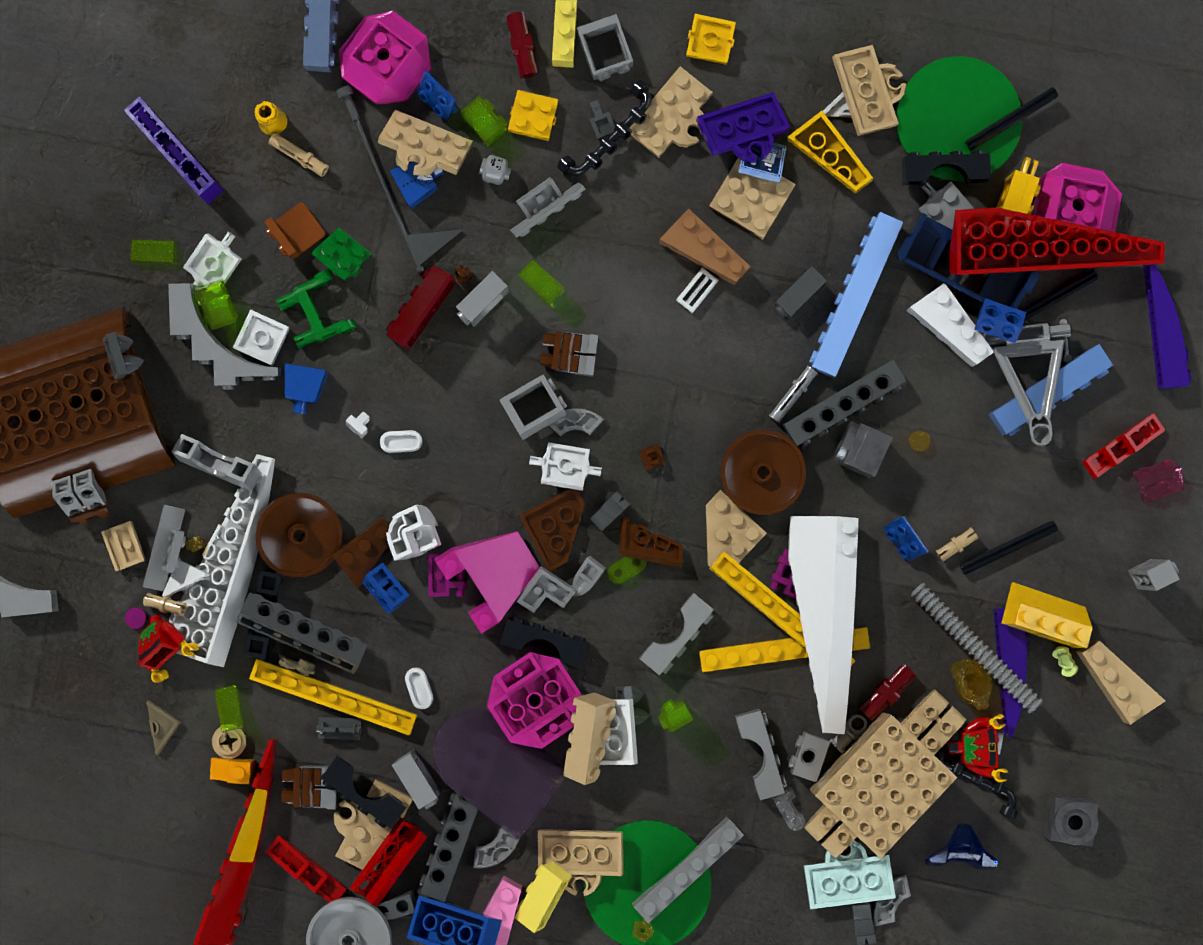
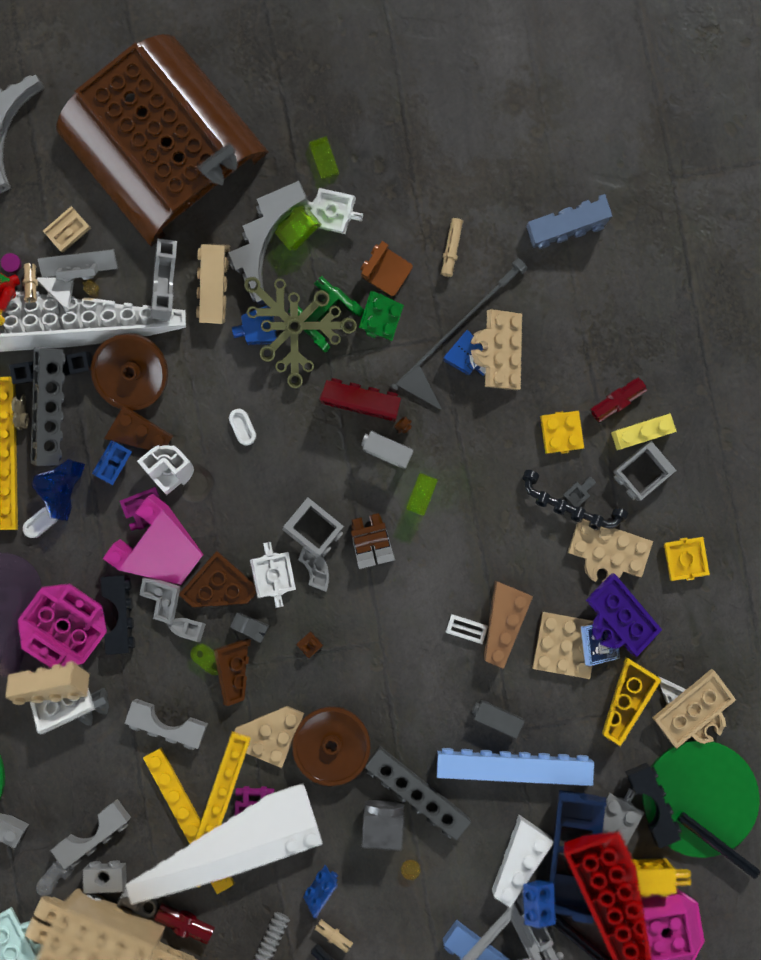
camera: 70 degrees right, 0 degrees up
light grey hips [52,469,109,525] -> none
dark purple slope [124,96,224,204] -> none
white plate [233,310,290,366] -> none
yellow plant [255,101,287,136] -> none
dark pink piece [339,11,432,104] -> none
white tile [346,412,370,439] -> none
blue hinge [416,70,458,122] -> none
clear neon green brick [460,95,507,148] -> none
light grey head [479,155,511,185] -> none
light grey bracket [510,177,586,238] -> none
clear neon green brick [658,698,693,732] -> none
light grey pin [769,366,818,424] -> none
none -> clear blue piece [32,459,85,521]
none -> tan wedge [196,244,230,324]
none -> olive plant [244,277,357,388]

